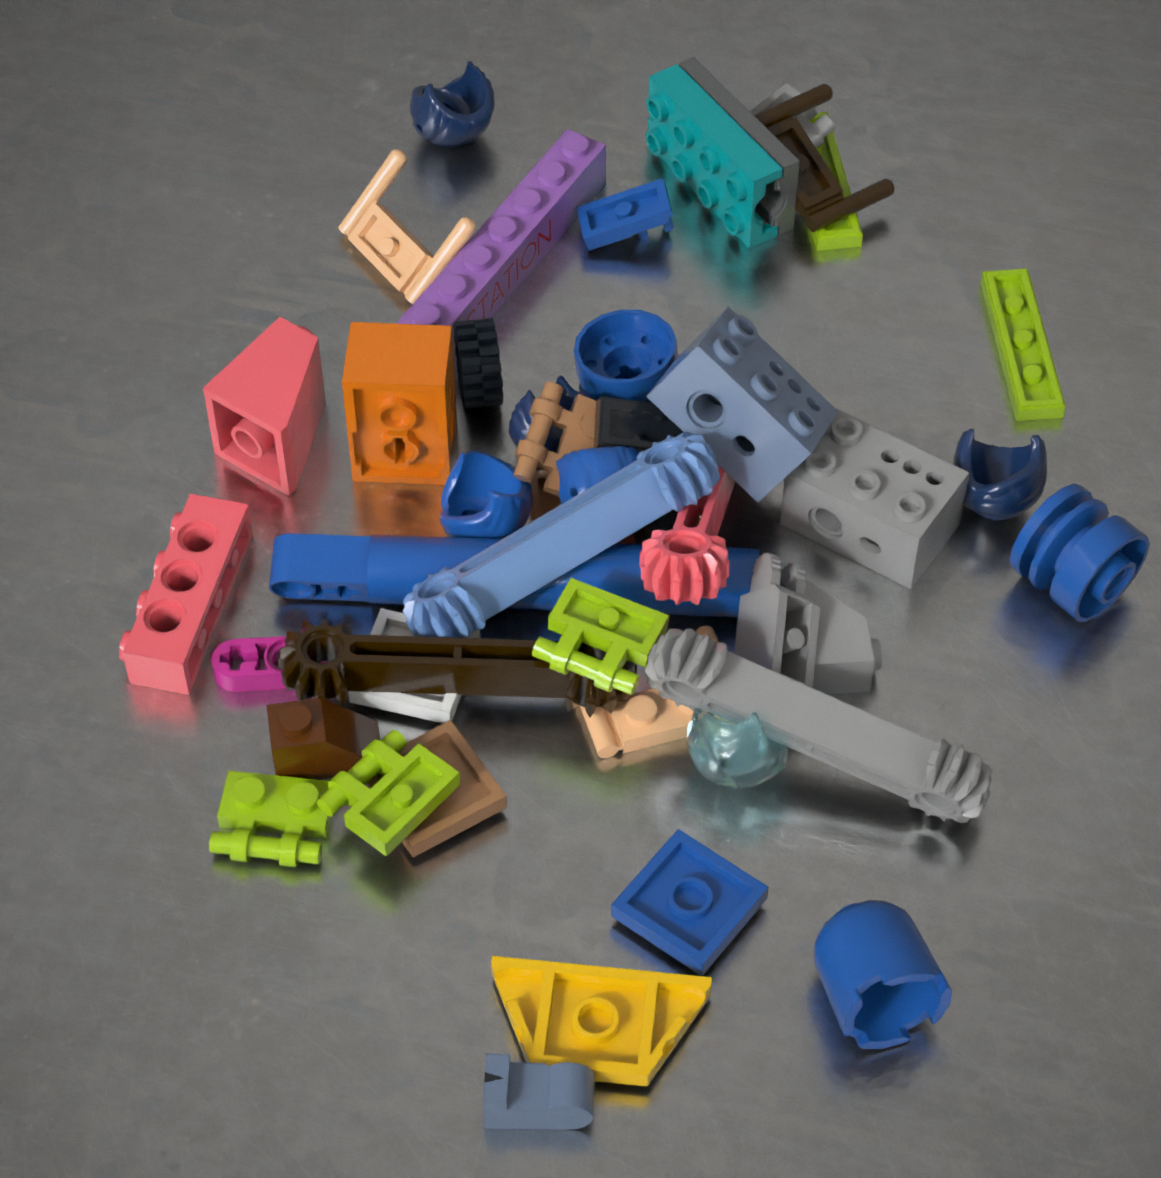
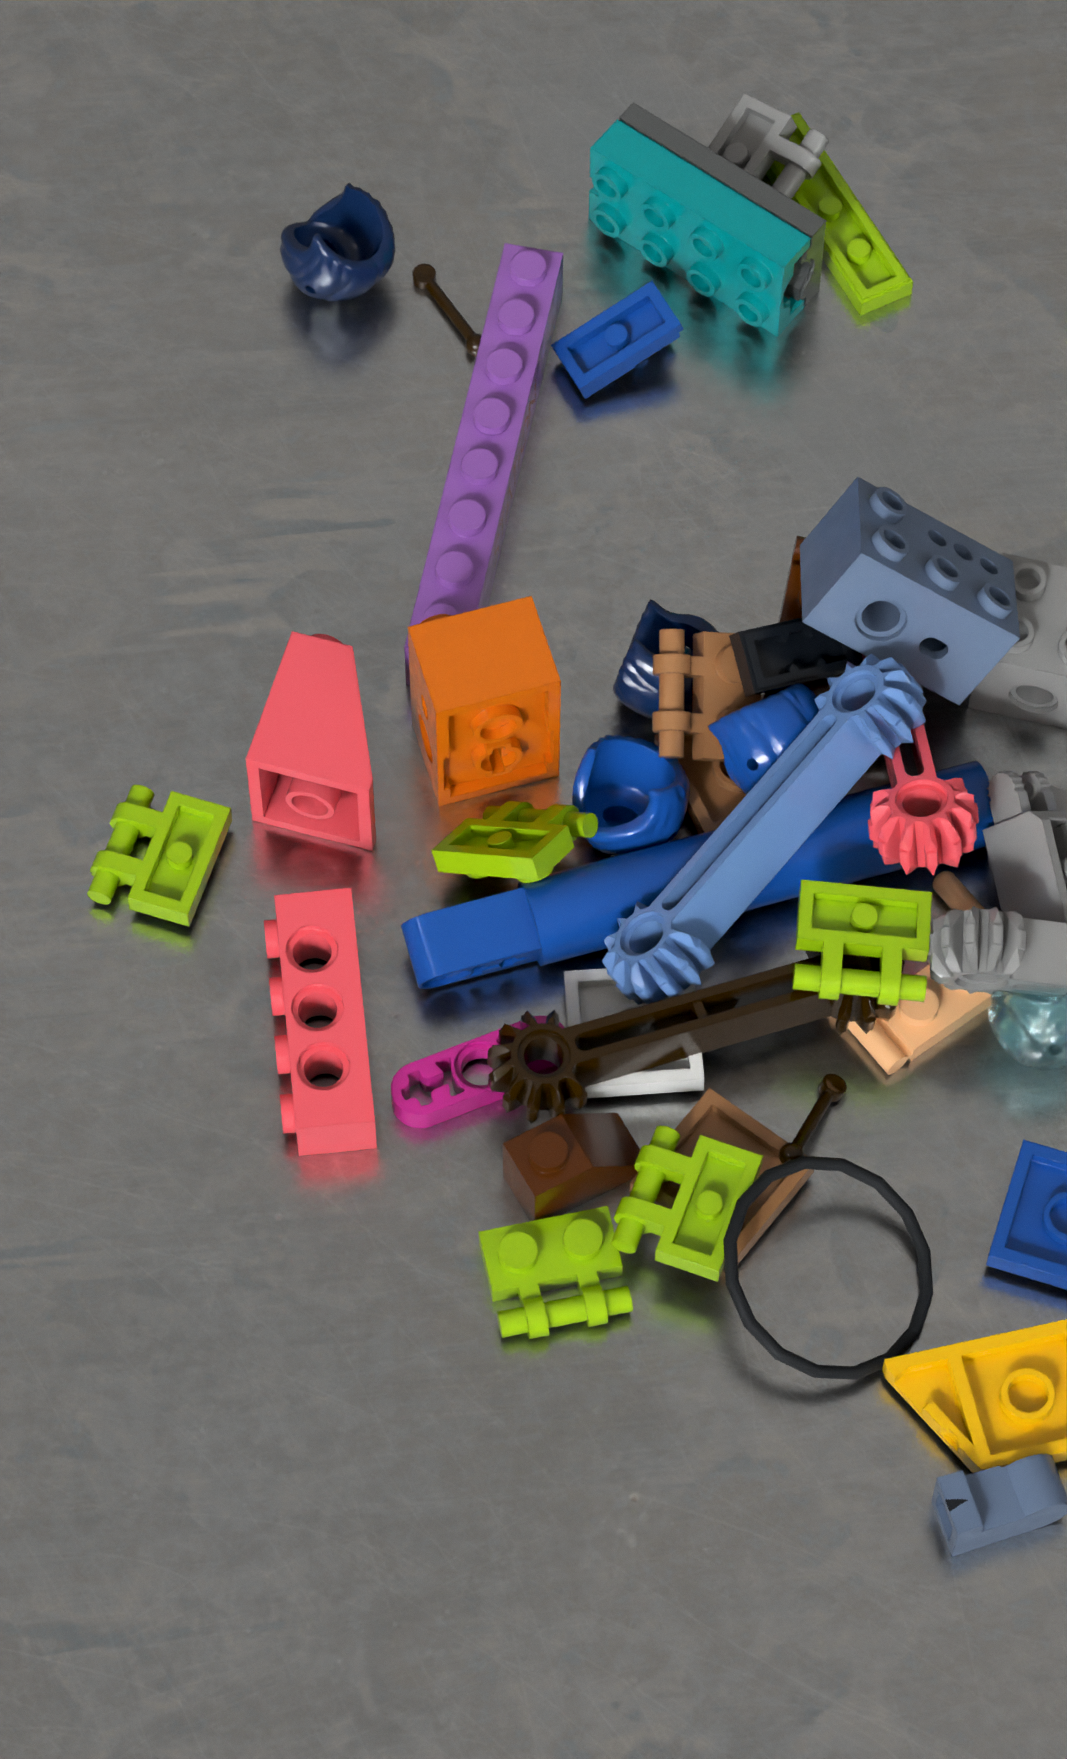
camera: 20 degrees left, 10 degrees up
light nougat plate [338,149,476,304] -> none
black bush [453,318,503,409] -> none
blue wheel [574,309,678,403] -> none
dark brown plate [754,84,895,232] -> none
none -> lime plate [87,784,232,927]
none -> dark brown hinge [413,264,482,357]
none -> lime plate [431,801,598,883]
none -> black piece [723,1156,933,1380]
none -> dark brown hinge [778,1073,847,1164]

